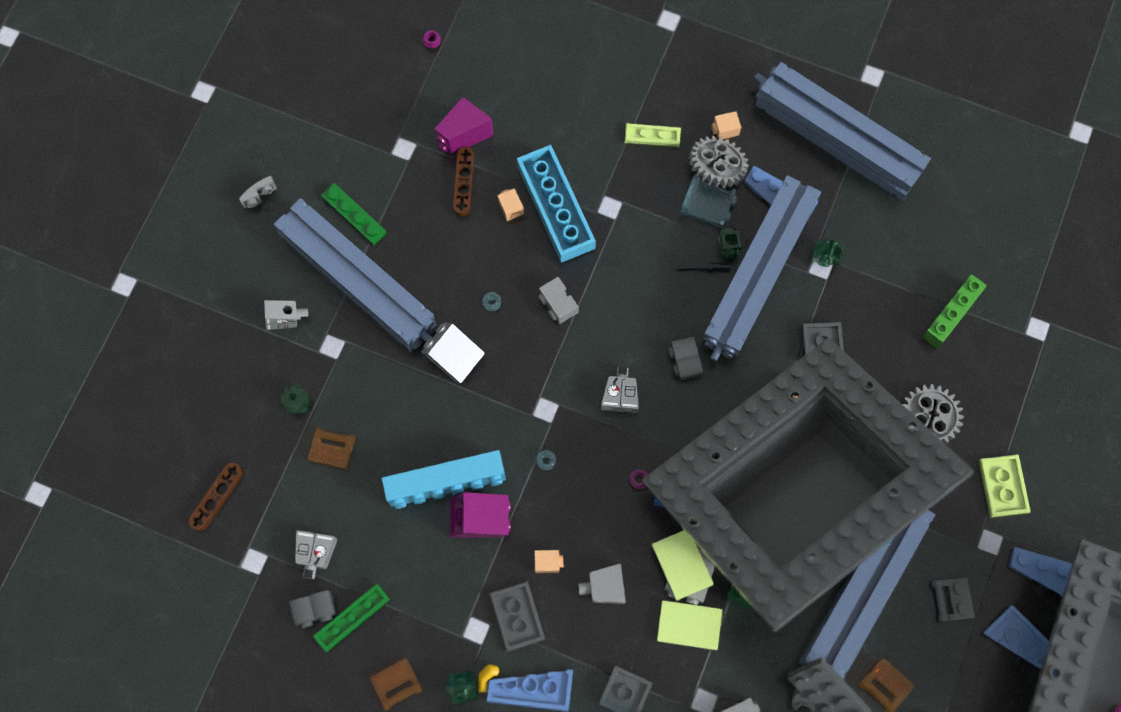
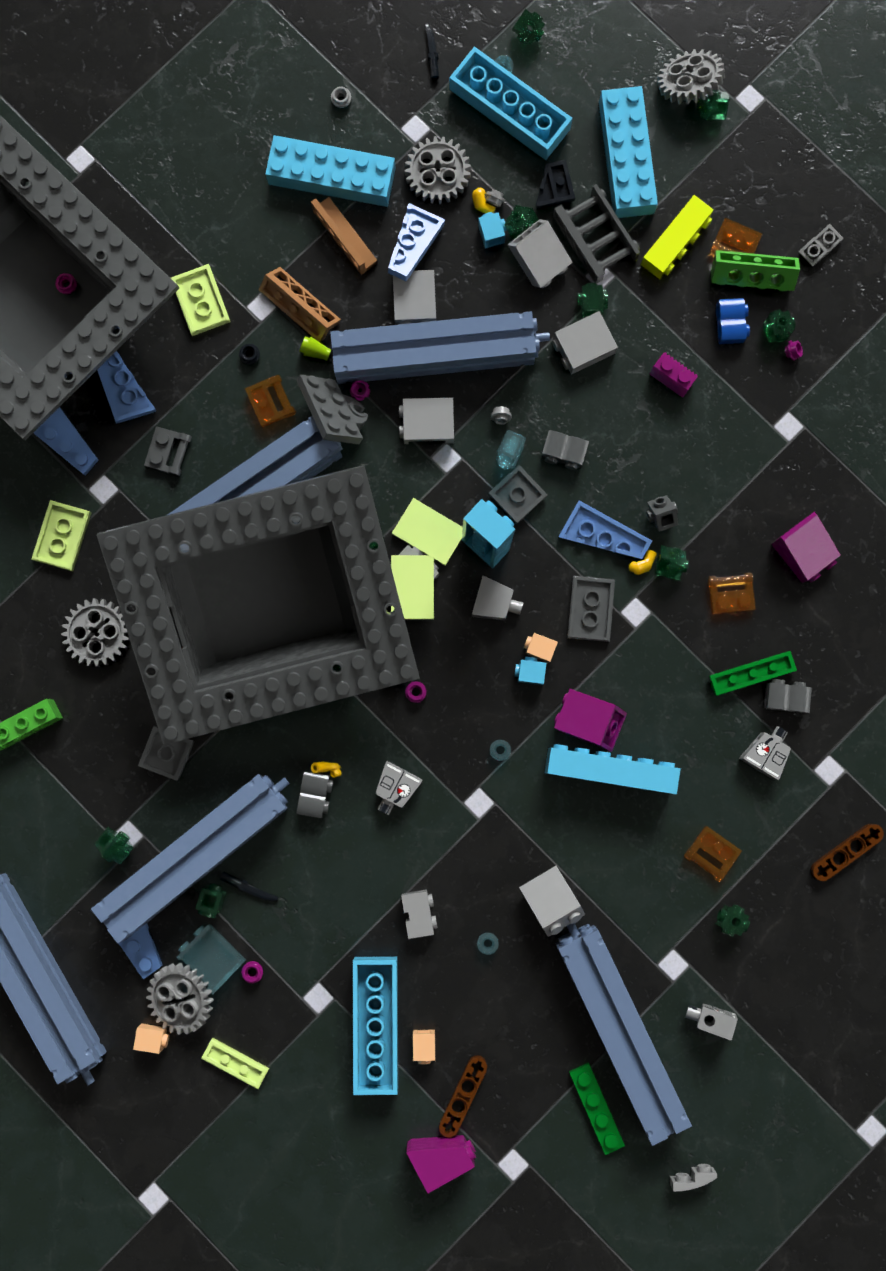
camera: 155 degrees left, 10 degrees up
none -> magenta plate [241,961,263,983]
none -> yellow arm [311,761,342,778]
none -> medium azure brick [462,499,515,569]
none -> medium azure brick [514,657,546,685]

